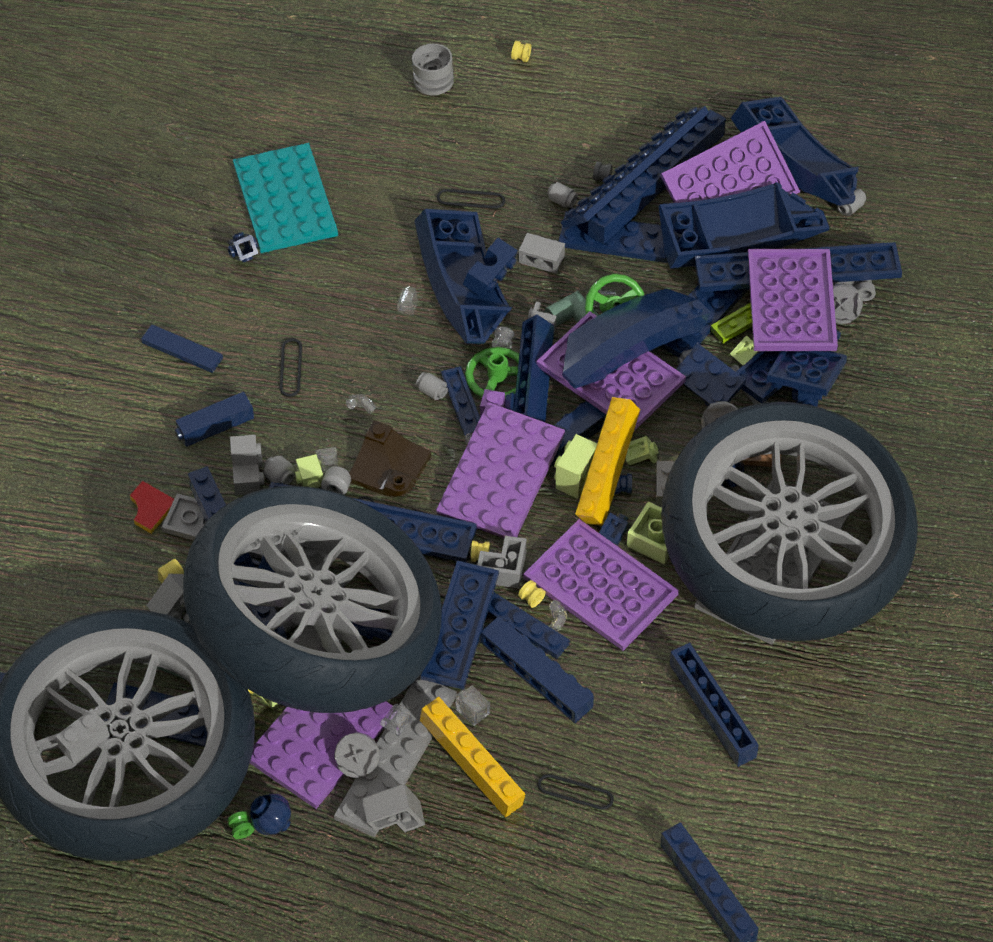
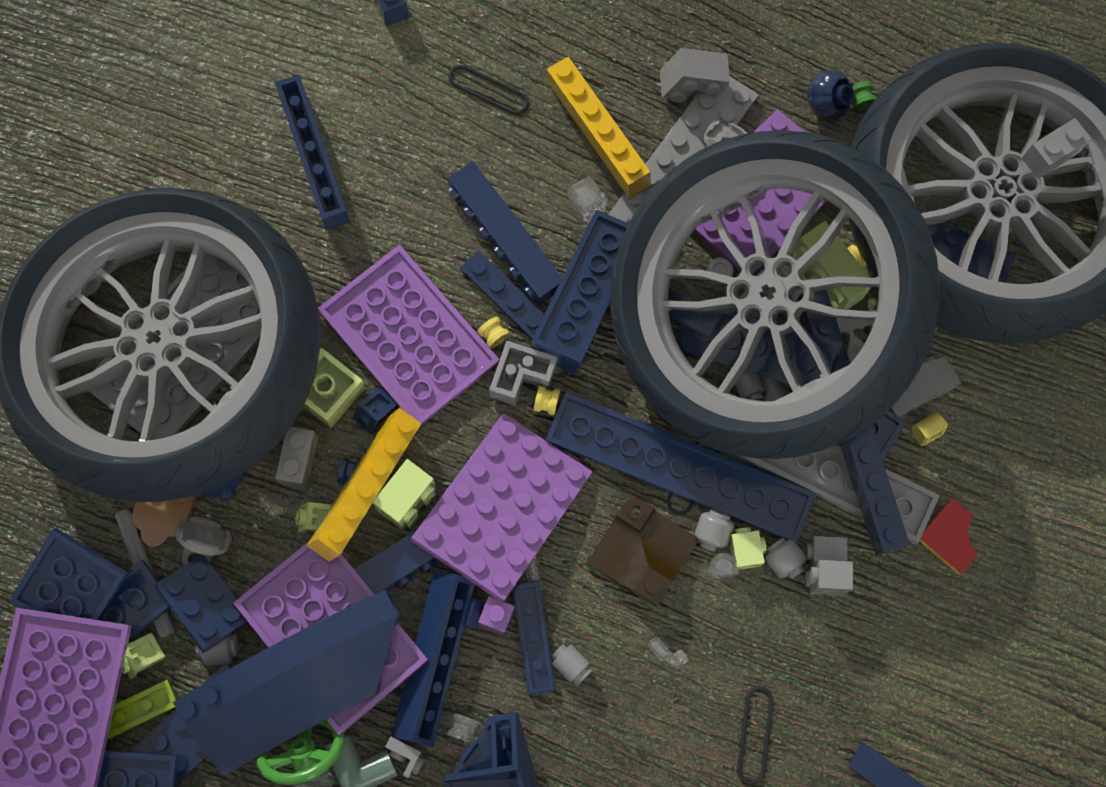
camera: 175 degrees left, 20 degrees up
dark blue brick [174,391,254,447] -> none
bright green piece [465,347,519,400] -> none
clear arm [549,600,568,632] -> none

